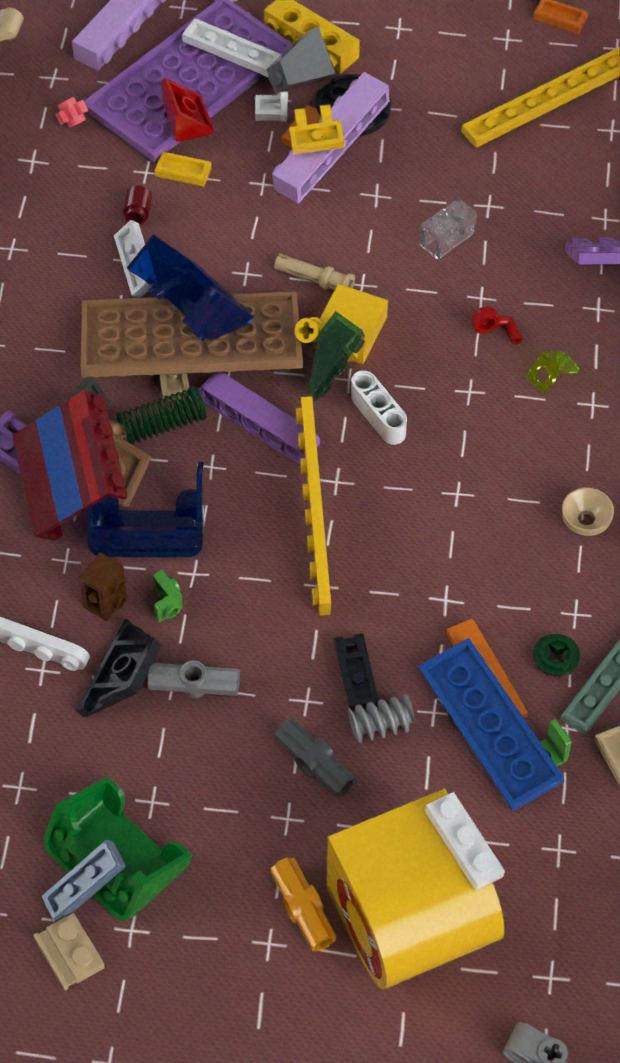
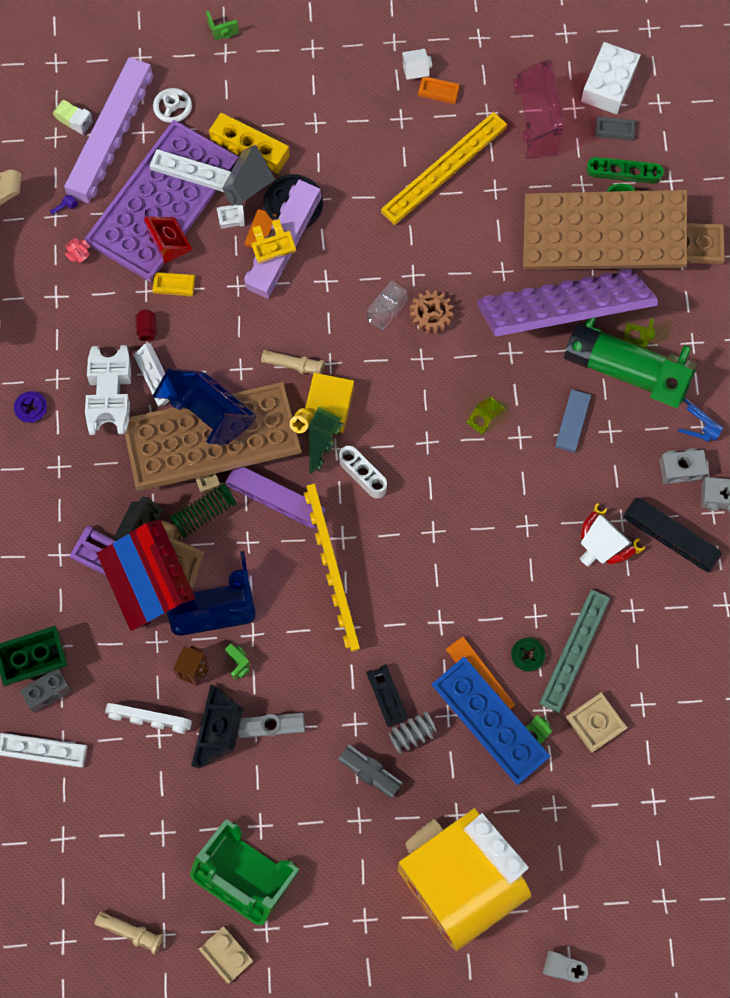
camera: 10 degrees left, 15 degrees up
sand blue tile [41,840,126,922] -> none
light orange piece [270,857,336,951] -> none
red plate [471,307,523,344] -> none
tan piece [562,487,614,536] -> none
none -> dark purple hand [50,195,78,215]
none -> white piece [85,345,131,435]
none -> nougat gear [410,290,453,334]

